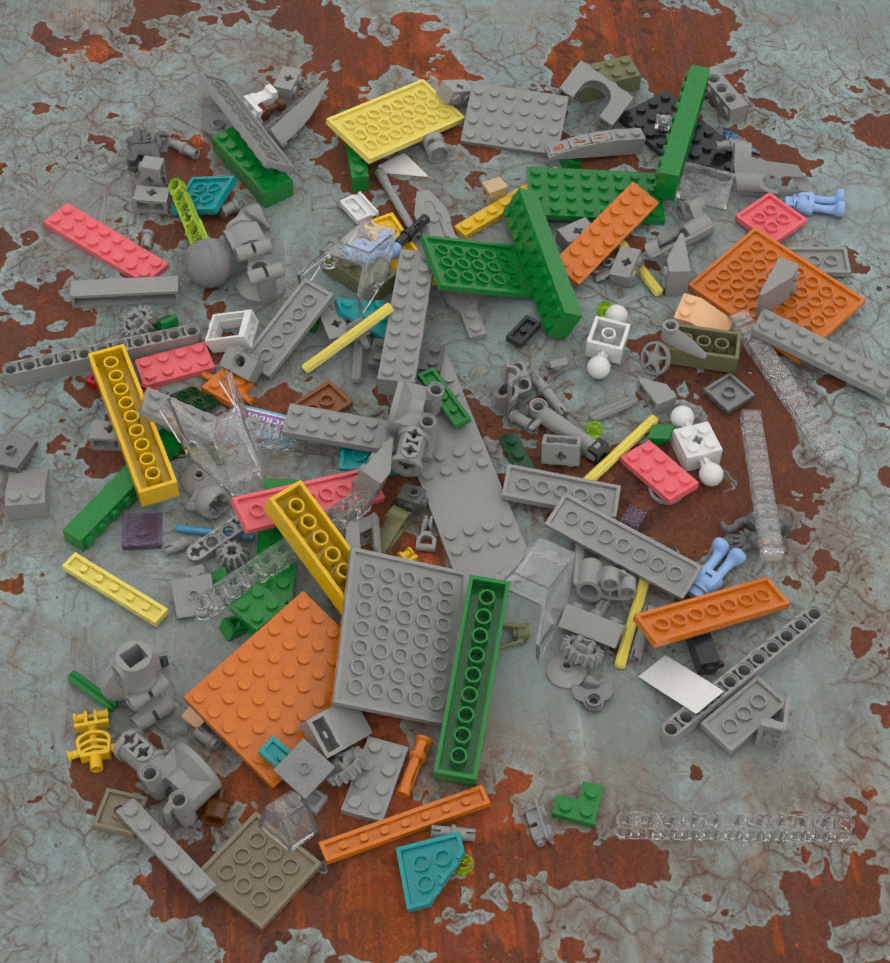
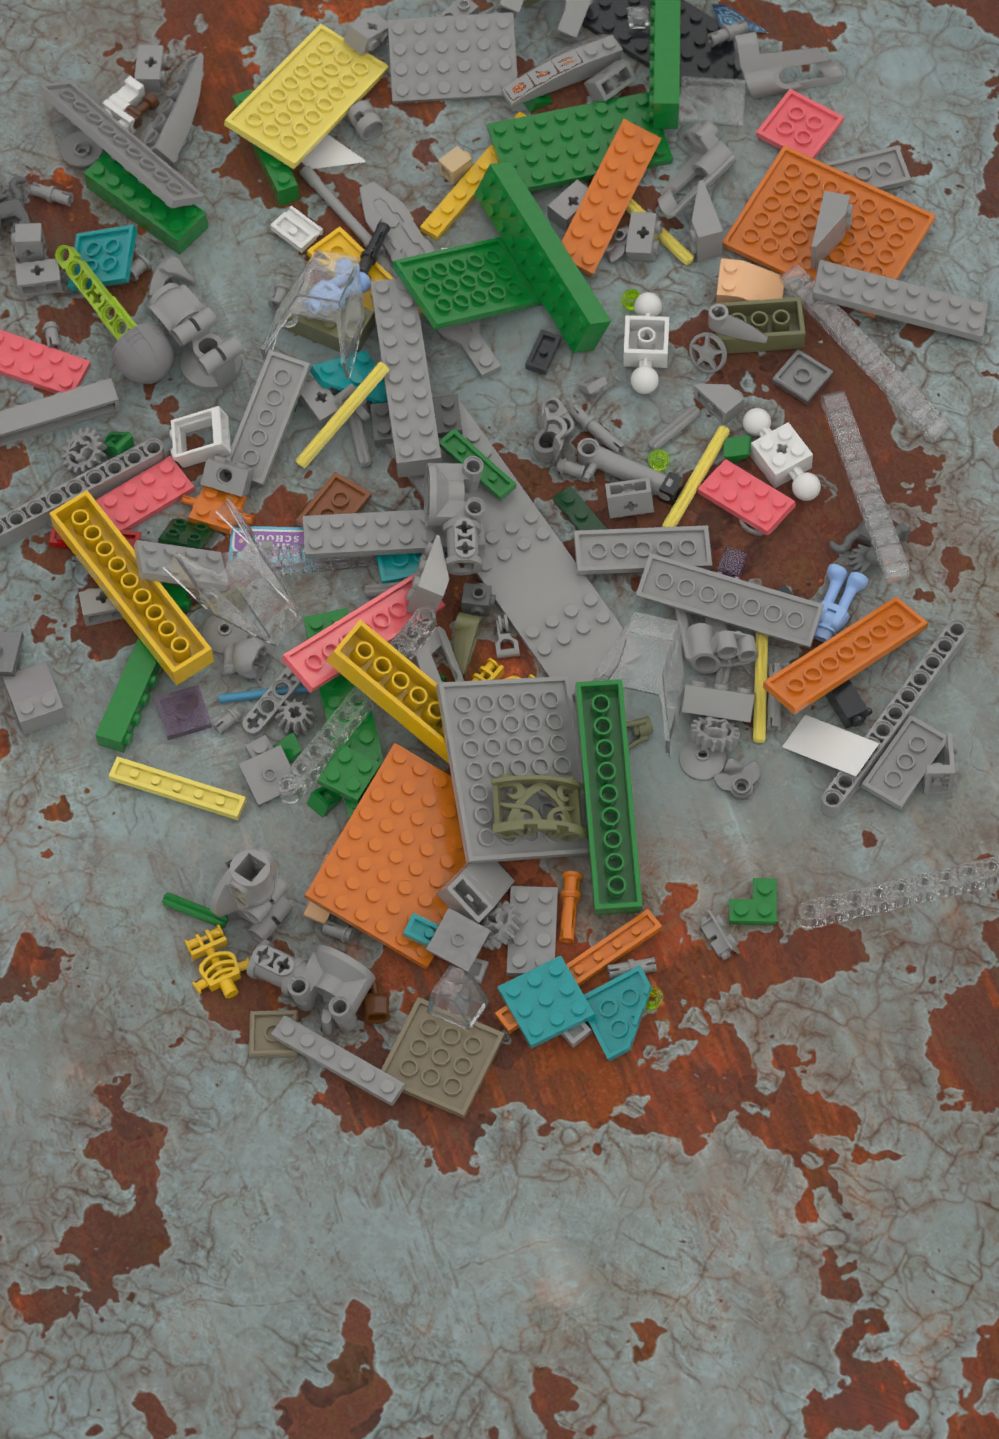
camera: 10 degrees left, 10 degrees up
light blue piece [785,189,845,217] -> none
none -> olive fence [491,773,588,842]
none -> teal plate [497,955,595,1049]
none -> light grey plate [561,1023,591,1048]
none -> light grey brick [584,61,637,101]

